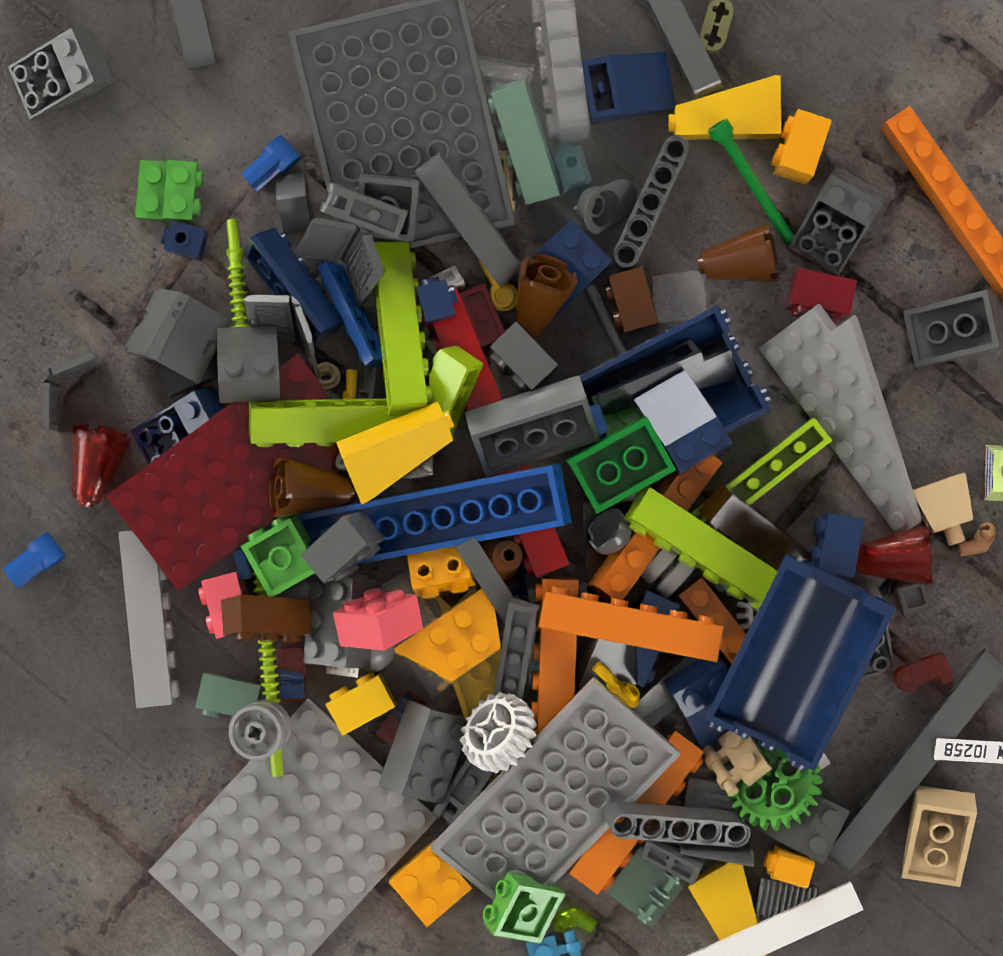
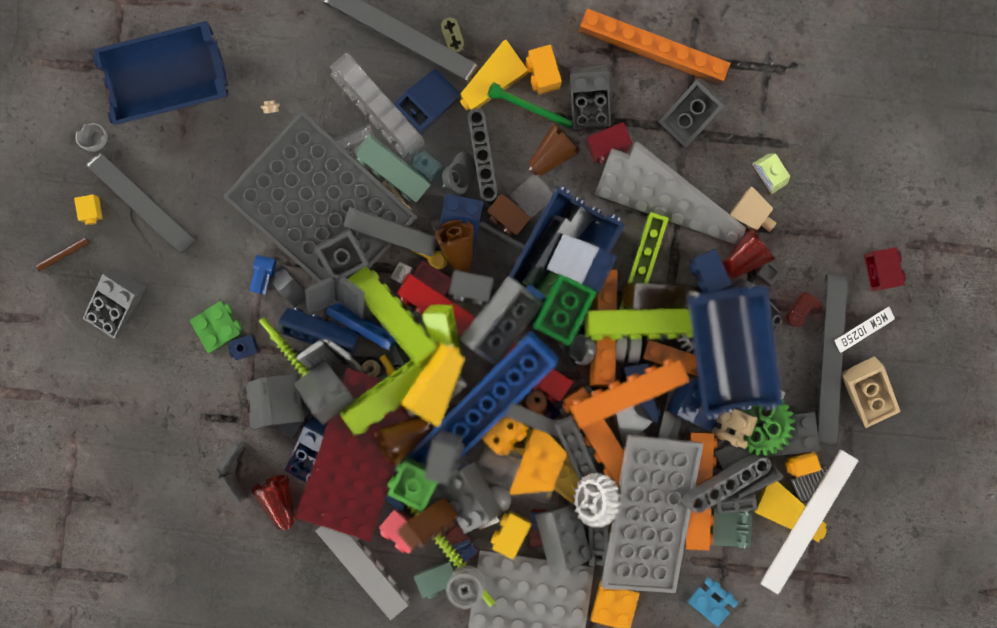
camera: 30 degrees left, 0 degrees up
blue piece [3,532,66,588] -> none
dark grey plate [320,182,409,240] -> none
coral brick [333,588,423,651] -> none
dark blue brick [417,277,458,325] -> none
bright green plate [483,872,565,943] -> none
clear neon green arm [552,907,598,934] -> none
yellow plate [592,661,640,708] -> none
medium nougat arm [957,522,996,557] -> none

